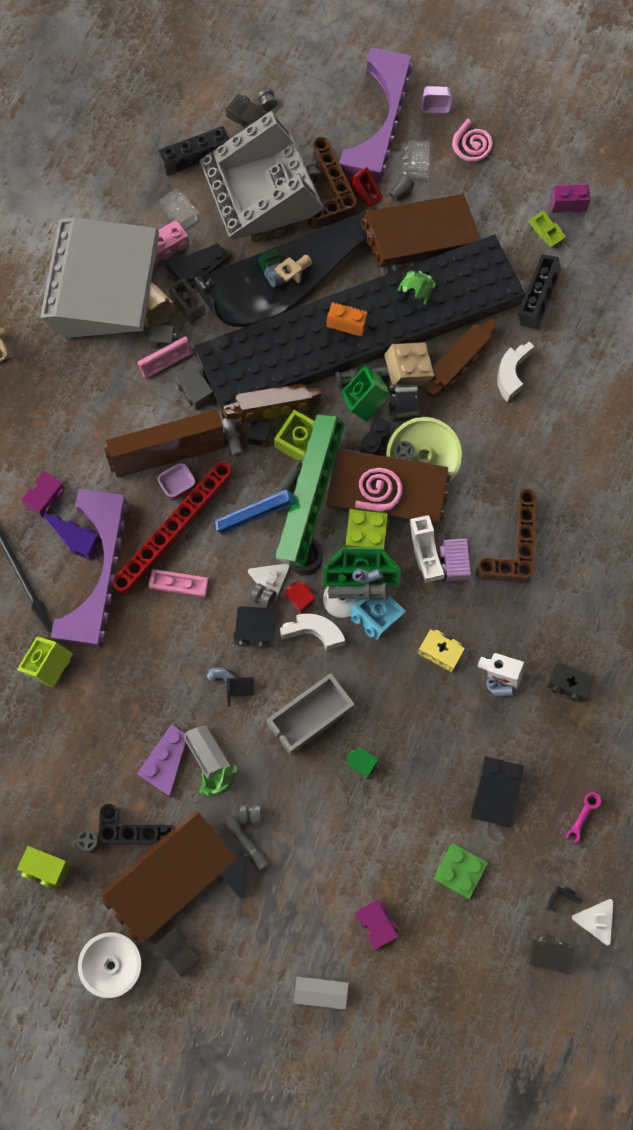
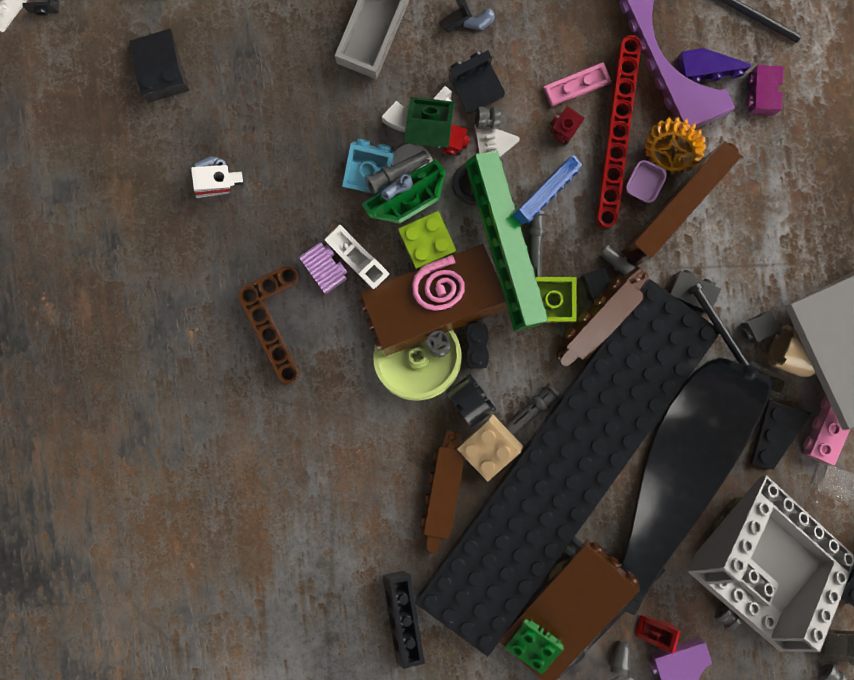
camera: 150 degrees right, 15 degrees up
bright pink tile [137,336,193,379] -> none
leg [258,248,287,287] -> none
tan bracket [275,255,312,283] -> none
reddish brown beam [308,137,357,229] -> none
orange brick [326,302,367,336] -> none
green slope [341,366,391,422] -> none
green brick [346,747,378,779] -> none
bright green helmet [398,271,436,305] -> none
light yellow brick [418,629,465,672] -> none
white arch [497,342,534,402] -> none
pearl dark grey brick [547,662,595,703] -> none
dark pink brick [565,792,601,843] -> none
none -> dark green slope [405,97,454,148]
none -> green hinge [505,618,564,675]
none -> dark red brick [550,106,585,144]
none -> light orange gear [645,117,706,175]
none -> black bar [687,282,749,366]

